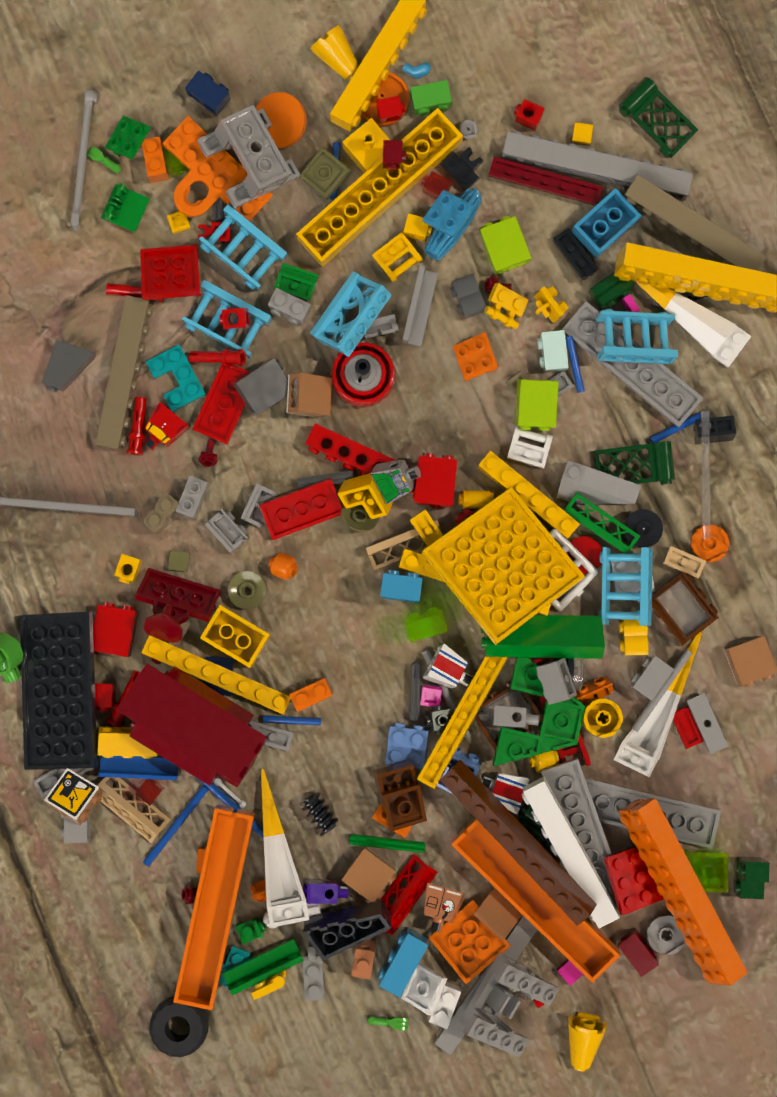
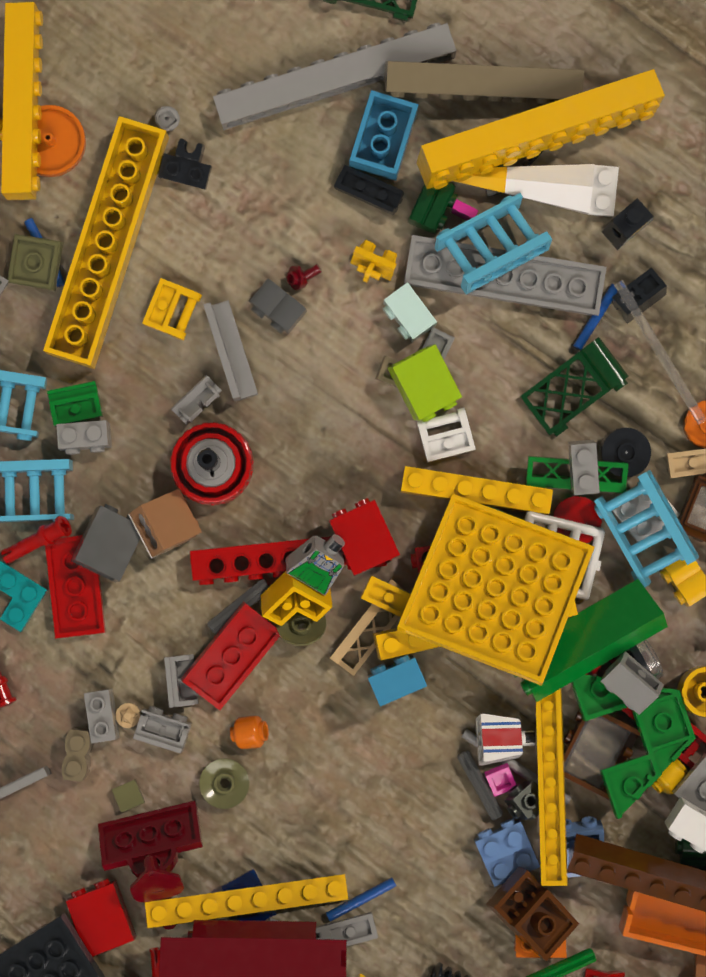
camera: 30 degrees left, 0 degrees up
yellow brick [114,554,143,584] -> none
red torso [144,402,190,450] -> none
dark red plate [199,439,218,467] -> none
yellow brick [200,605,271,668] -> none
red brick [219,308,250,329] -> none
orange brick [289,678,333,712] -> none
medium azure fence [310,271,391,357] -> none
yellow brick [342,118,390,173] -> none
red brick [376,96,405,124] -> none
dark red brick [383,140,406,171] -> none
dark azure arm [402,62,431,79] -> none
yellow brick [403,213,433,242] -> none
clear neon green brick [404,607,448,643] -> none
bright green brick [410,80,452,116] -> none
clear red brick [421,171,452,200] -> none
dark azure plate [422,188,482,261] -> none
orange hinge [452,332,499,382] -> none
yellow head [458,490,494,509] -> none
lime brick [479,216,532,275] -> none
torso [482,772,530,814] -> none
yellow plate [484,283,529,329] -> none
dark red plate [488,157,603,206] -> none
light grey torso [493,706,540,729] -> none
red brick [514,99,545,131] -> none
light grey wedge [556,460,641,504] -> none
blue bar [565,336,585,393] -> none
yellow tile [571,122,593,145] -> none
orange hinge [575,676,614,705] -> none
none -> tan tile [116,703,141,728]
none -> light grey brick [568,440,600,495]
none -> black torso [602,198,654,251]

